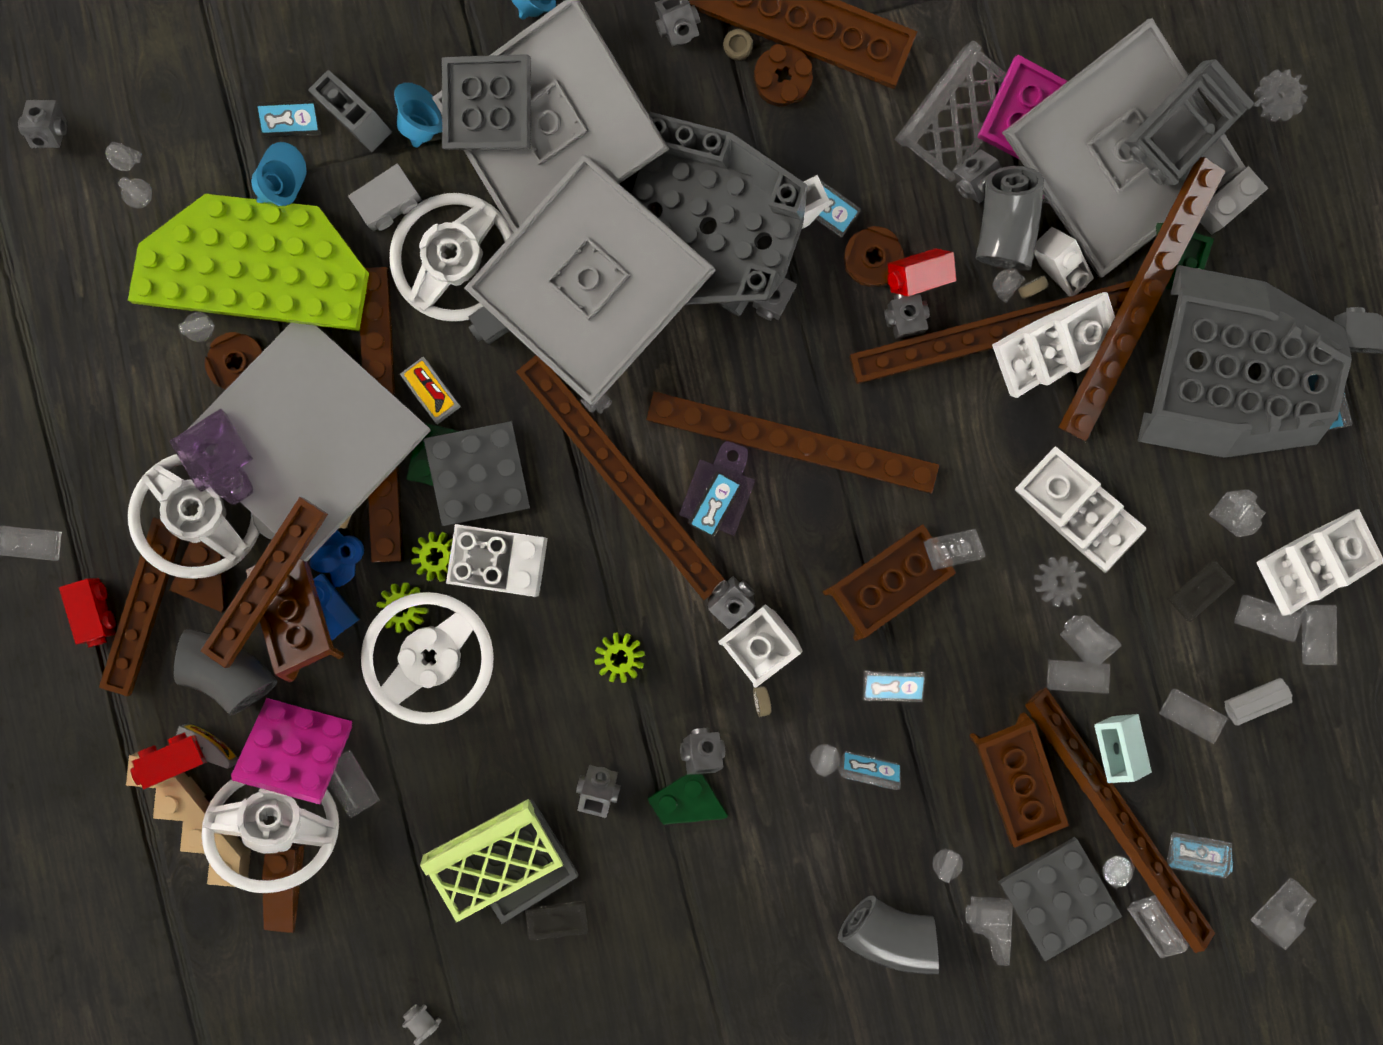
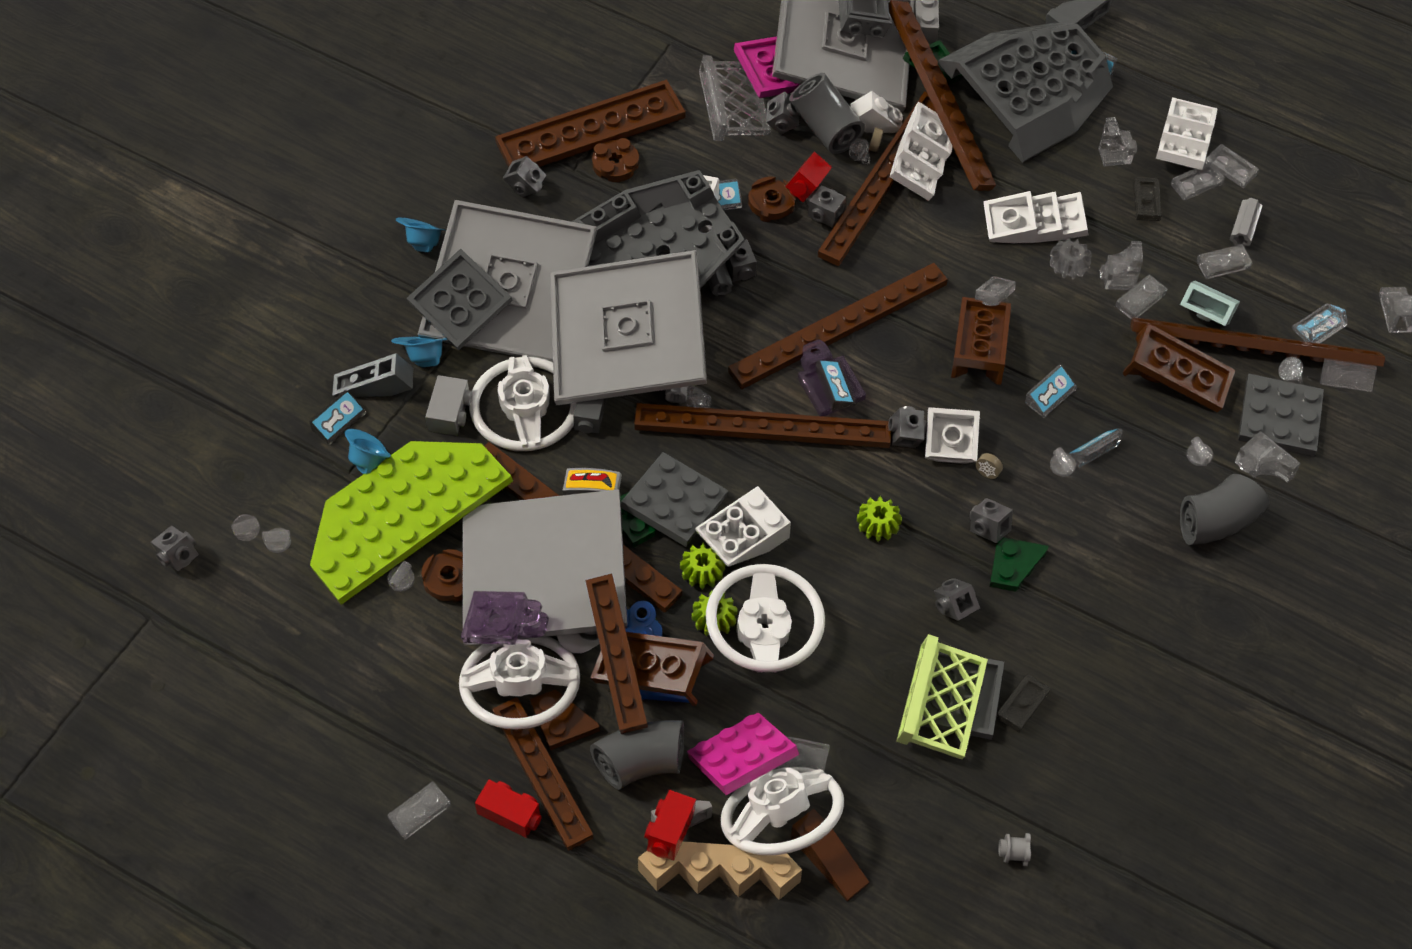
camera: 50 degrees left, 30 degrees down
dark tan tile [723,29,753,61] -> none

